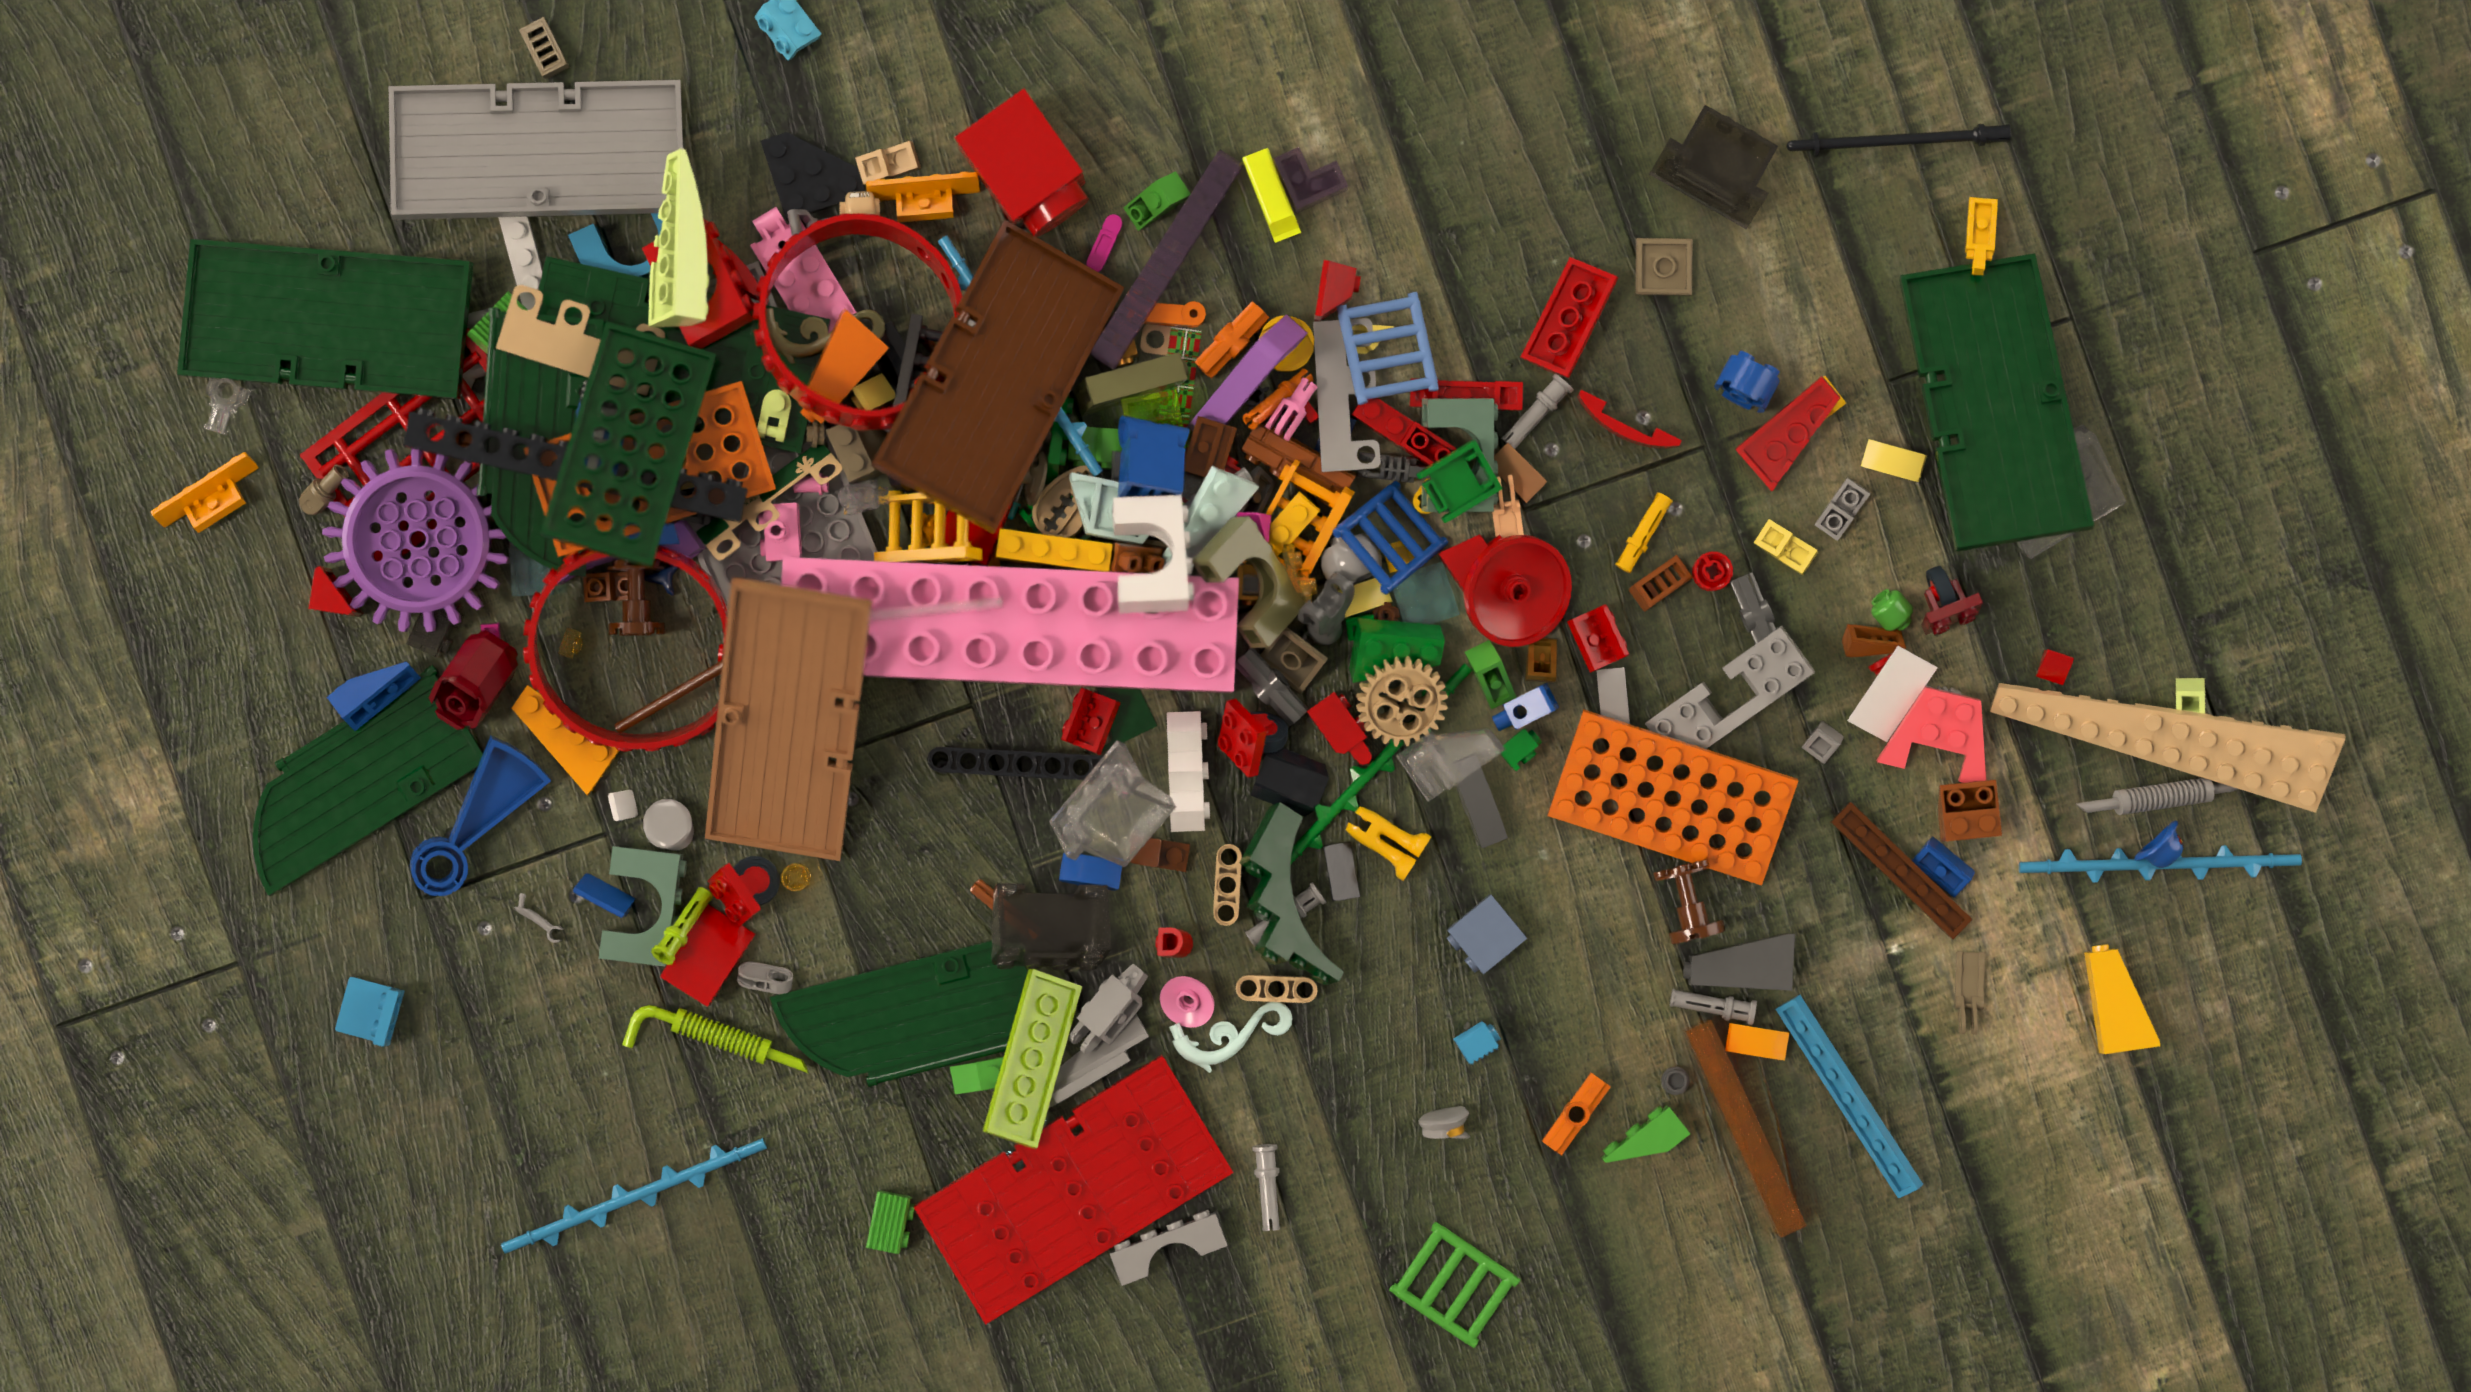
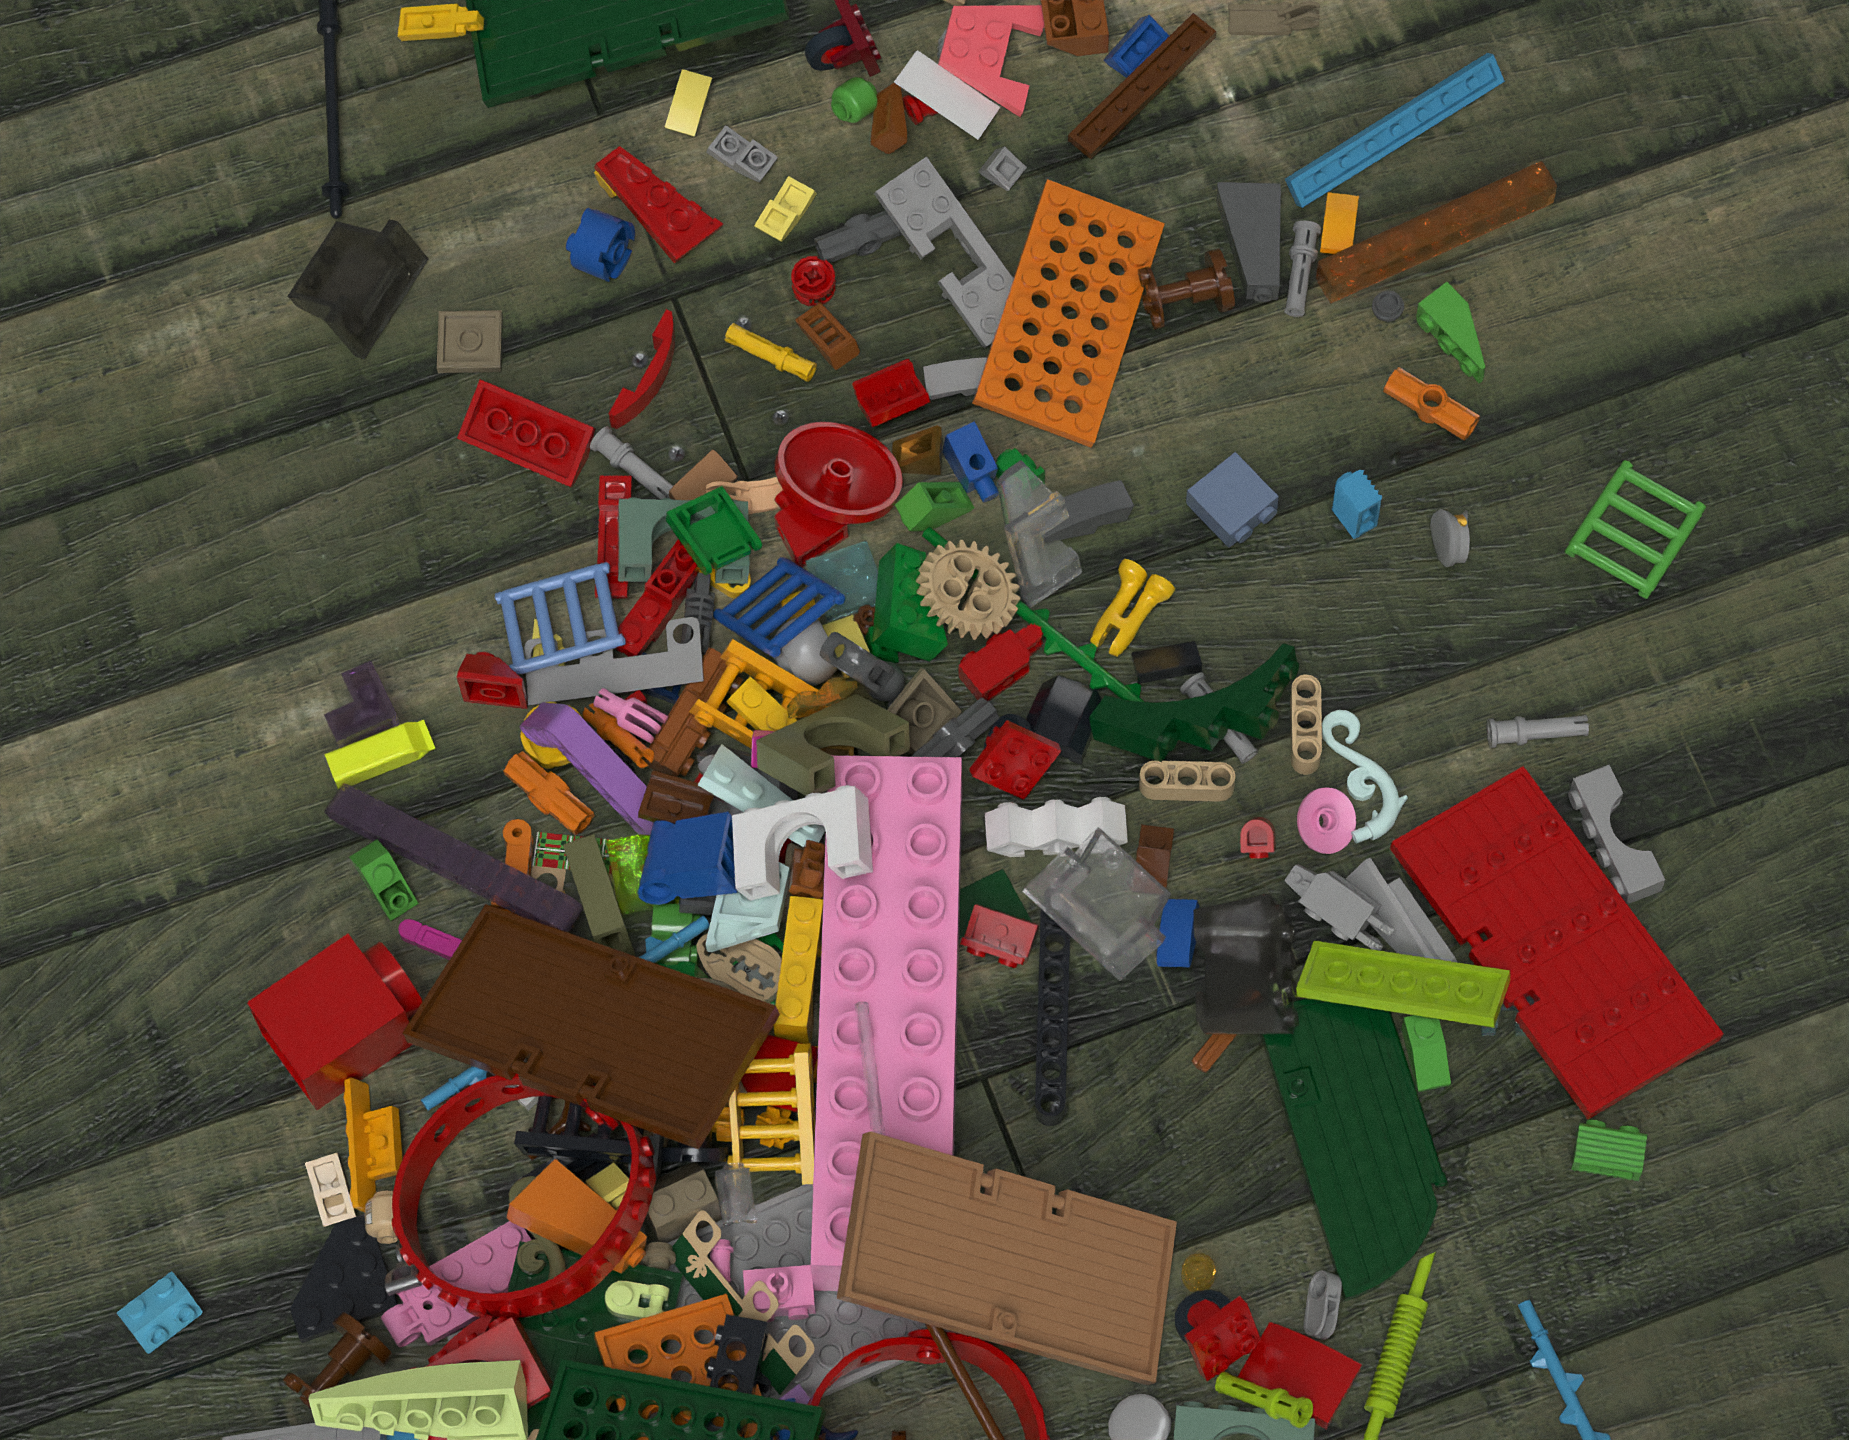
camera: 90 degrees left, 20 degrees down
none -> reddish brown piece [282,1312,393,1409]

